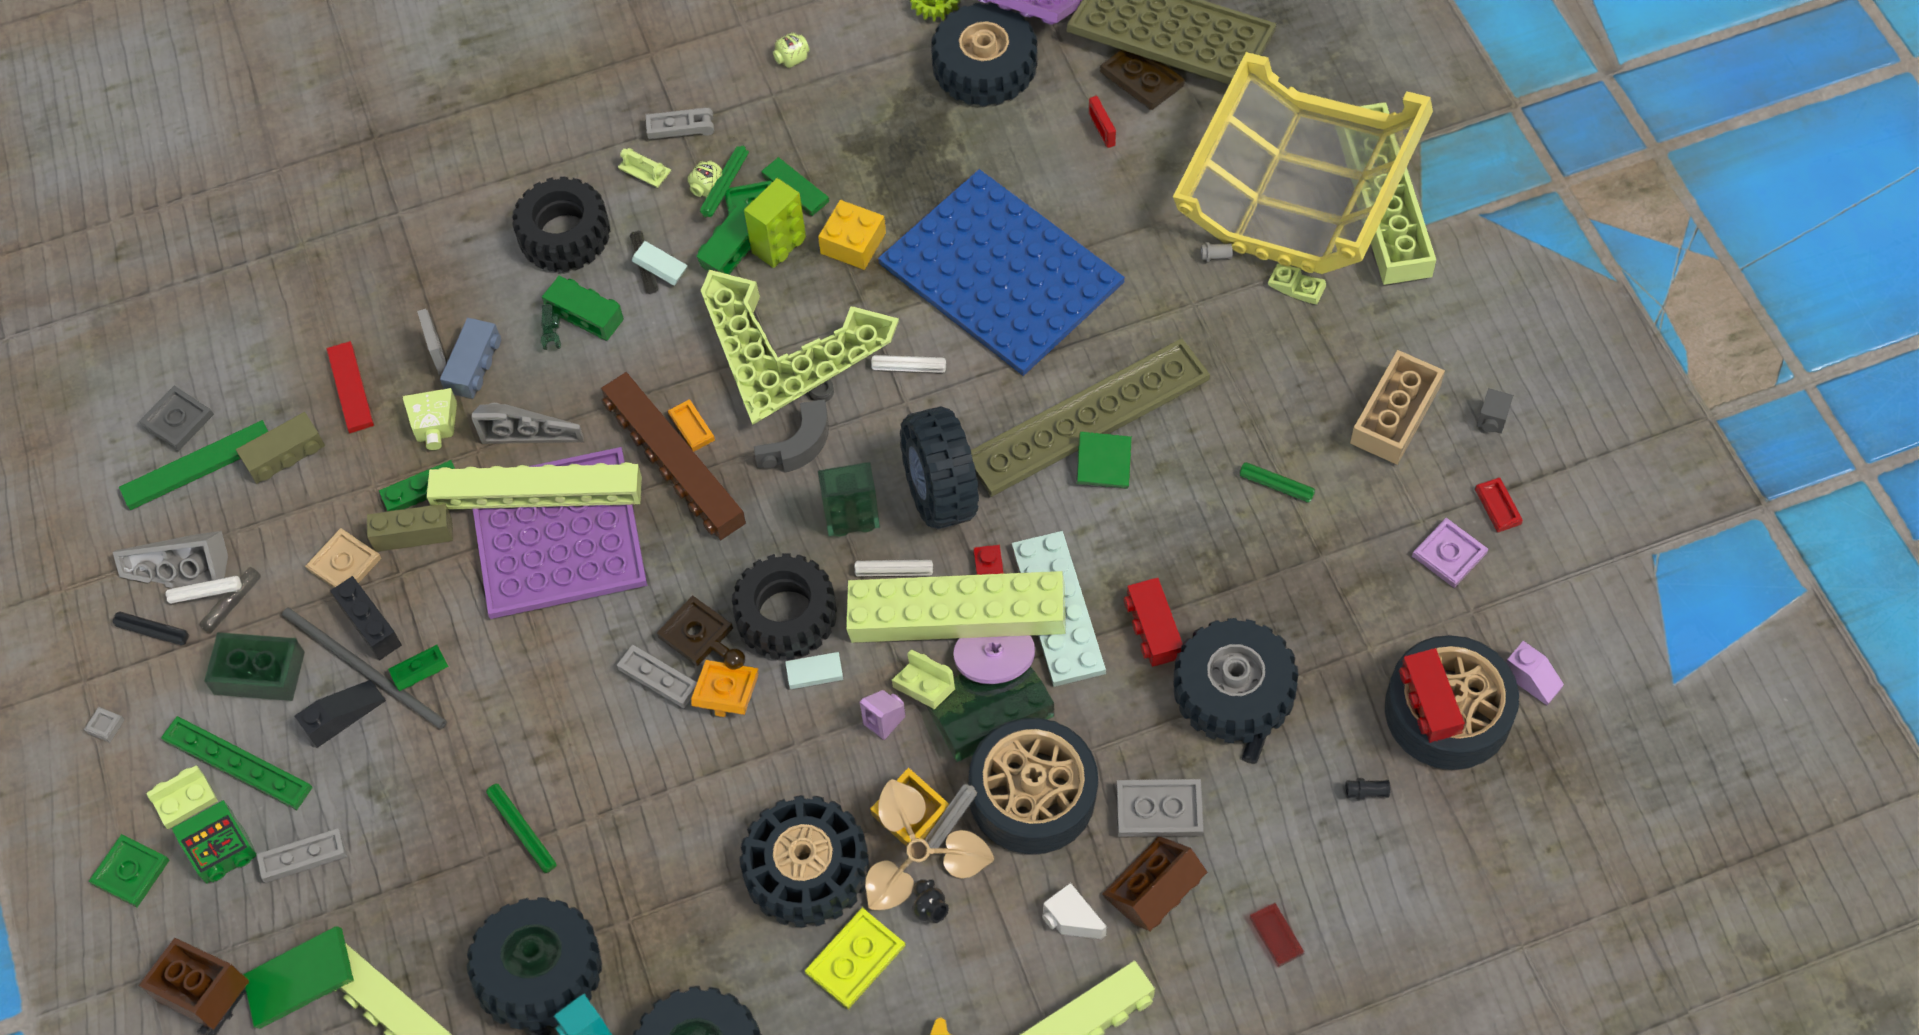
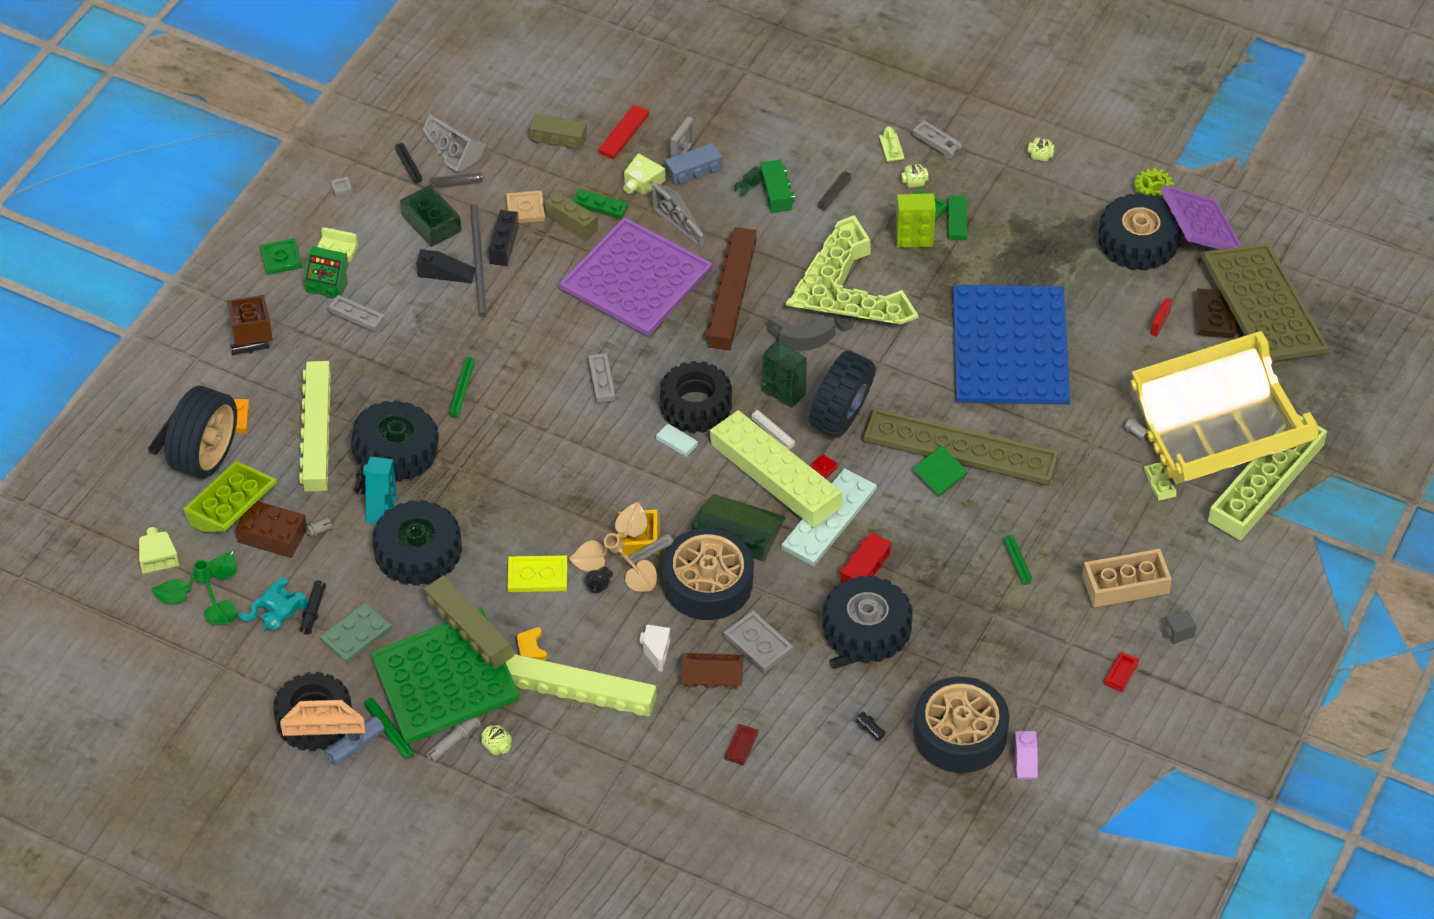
camera: 45 degrees right, 10 degrees down
green tile [119,420,268,511] -> none
dark grey plate [139,385,214,451] -> none
green tile [161,716,313,810] -> none
white axle [165,576,242,604] -> none
green tile [243,926,354,1029] -> none
green plate [388,645,449,691] -> none
yellowish green brick [427,462,642,509] -> none
black tyre [512,177,610,272] -> none
light aqua tile [632,241,688,286] -> none
dark brown plate [657,595,745,670] -> none
light orange tile [667,399,715,452] -> none
light orange hinge [691,660,758,717] -> none
green brick [696,200,751,275] -> none
green axle [700,145,749,218] -> none
black wheel [740,795,869,928] -> none
yellow brick [818,200,886,270] -> none
lavender slope [860,690,905,740] -> none
white axle [871,355,946,373] -> none
yellowish green bracket [892,650,955,709] -> none
lavender piece [954,635,1035,684] -> none
red brick [1399,648,1465,743] -> none
lavender tile [1412,518,1488,588] -> none

